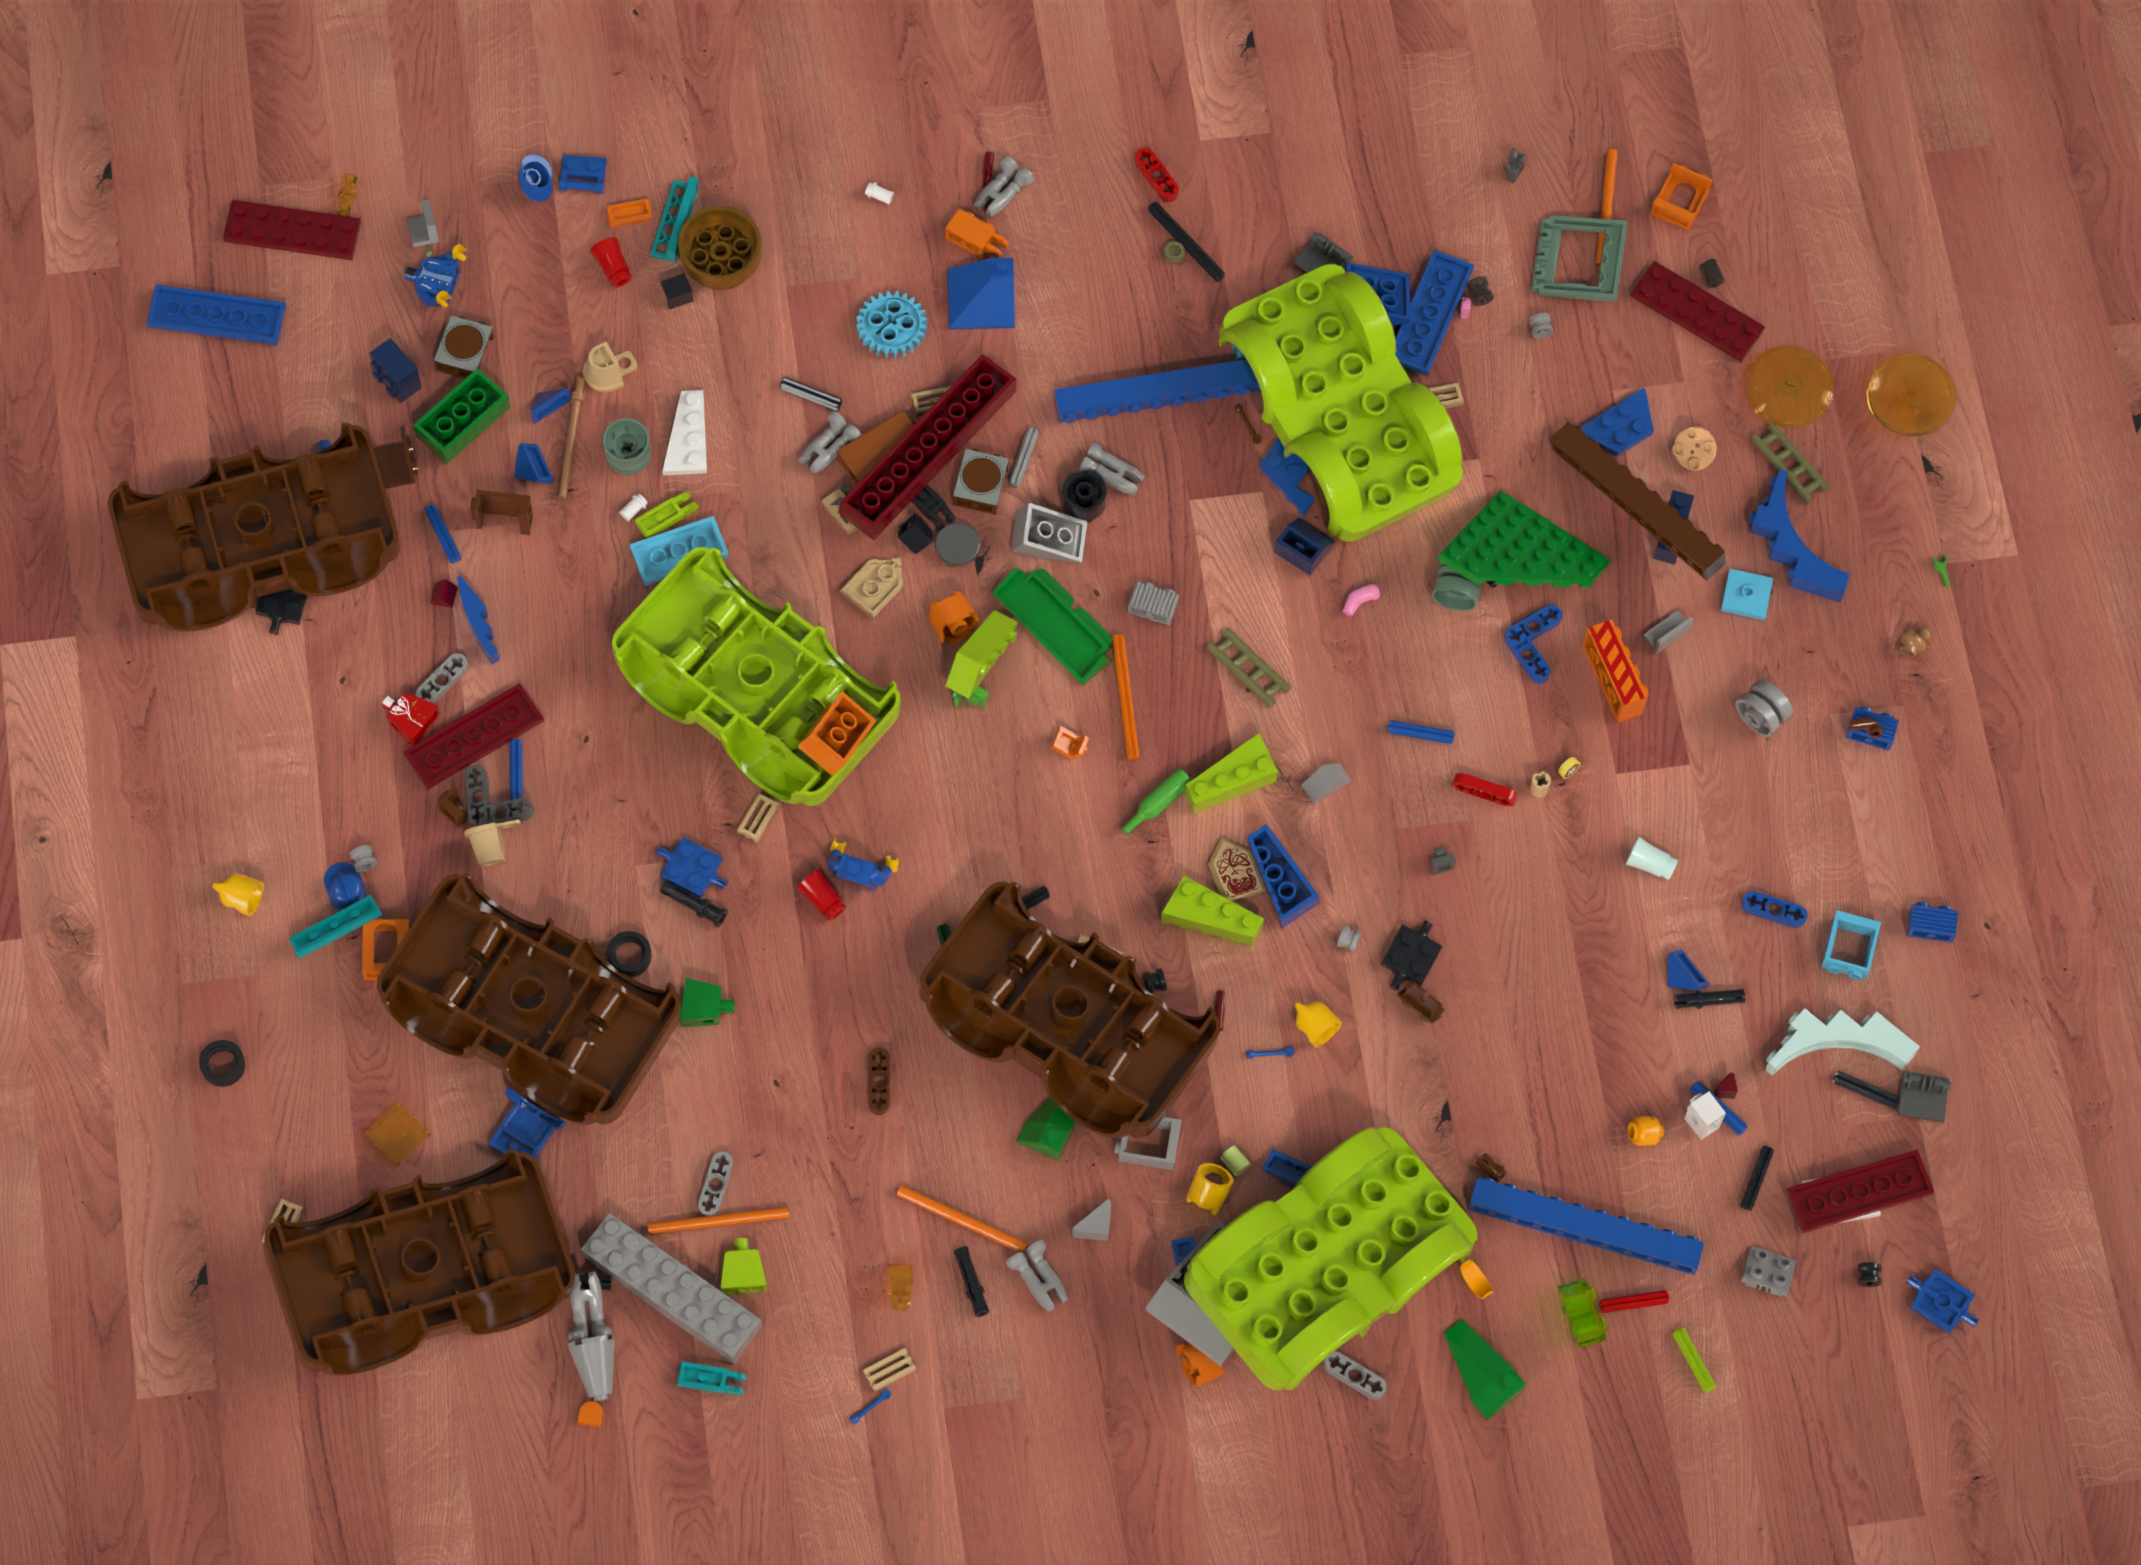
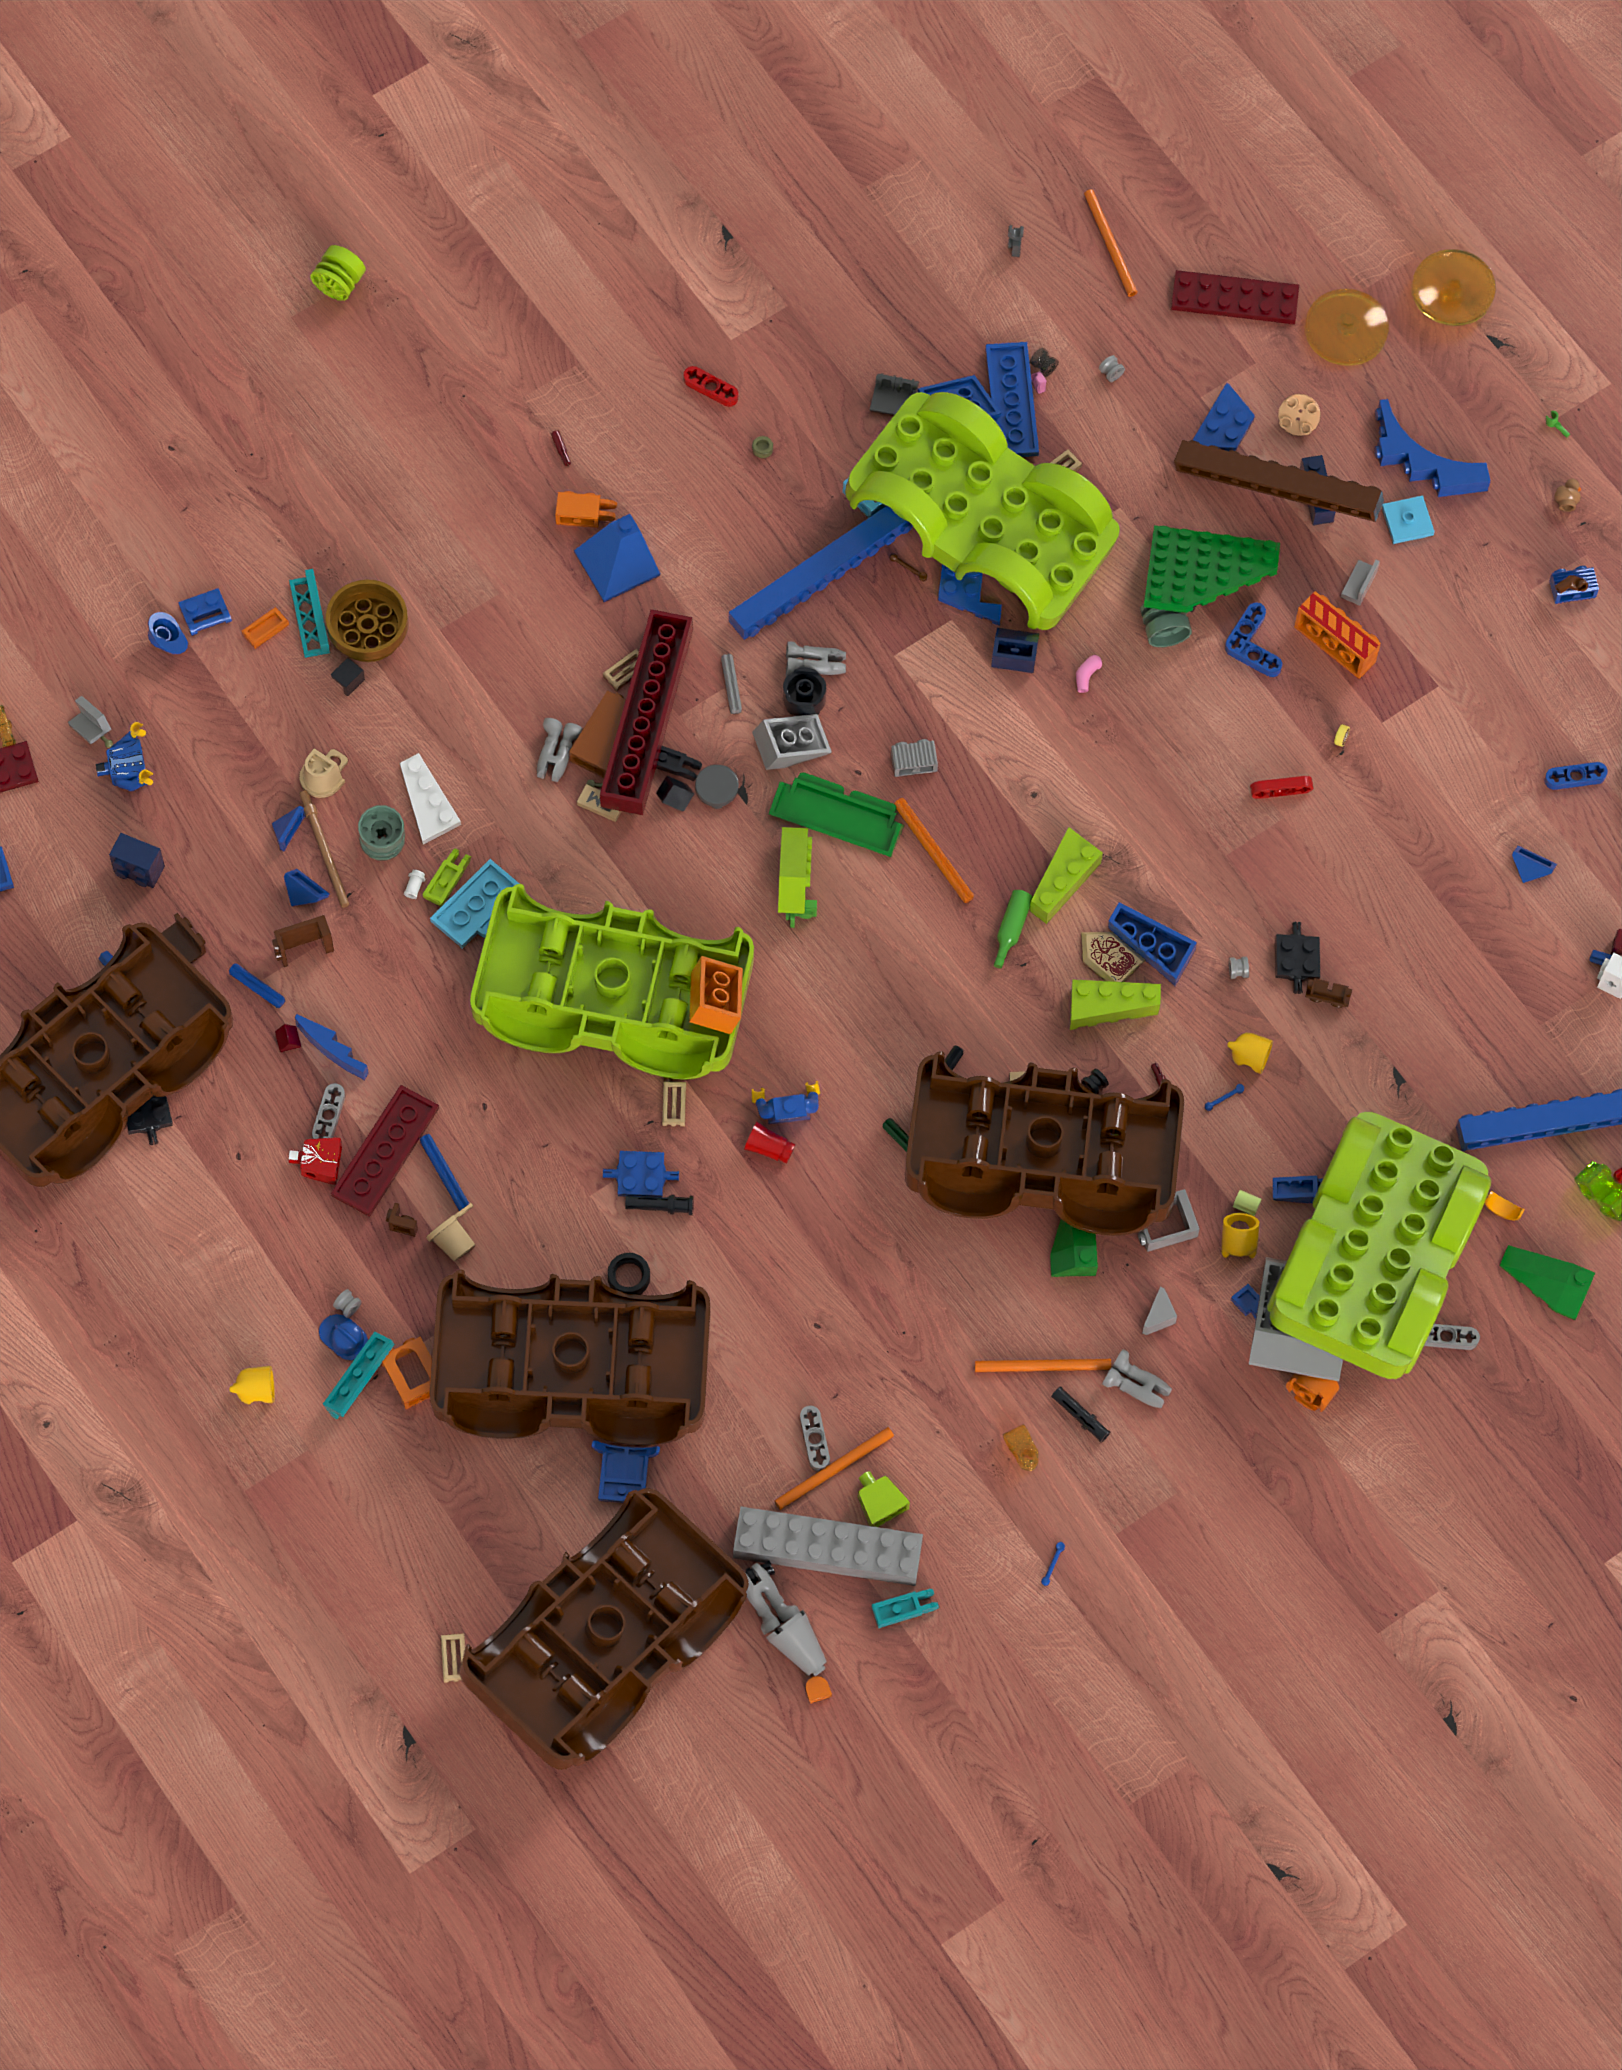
camera: 25 degrees left, 0 degrees up
black tyre [199,1040,245,1087] -> none
clear yellow tile [364,1101,431,1167] -> none
green brick [413,368,510,464] -> none
panel [434,316,494,379] -> none
dark grey beam [465,765,534,827] -> none
red plant [590,237,632,288] -> none
green torso [681,978,735,1027] -> none
axle [780,377,842,411] -> none
tan tile [840,558,903,618] -> none
medium azure gear [857,290,927,358] -> none
tan tile [863,1348,916,1392] -> none
white pin [865,182,894,205] -> none
reddish brown beam [869,1048,890,1115] -> none
orange brick [928,591,980,644] -> none
panel [953,449,1009,515] -> none
light grey piece [974,155,1035,218] -> none
orange bracket [1050,726,1089,760] -> none
black axle [1148,202,1225,282] -> none
olive bar [1206,628,1292,708] -> none
light grey slope [1301,763,1352,804] -> none
blue axle [1388,720,1454,744] -> none
dark grey tile [1430,846,1456,875] -> none
reddish brown pin [1476,1153,1507,1182] -> none
tan piece [1529,771,1551,798] -> none
sand green hinge [1531,215,1628,302] -> none
light aqua plant [1625,836,1678,880] -> none
light orange head [1627,1116,1664,1146] -> none
orange panel [1650,163,1713,231] -> none
black pin [1674,989,1745,1009] -> none
clear smoke piece [1699,259,1725,288] -> none
light grey wheel [1735,679,1794,737] -> none
olive bar [1750,422,1831,504] -> none

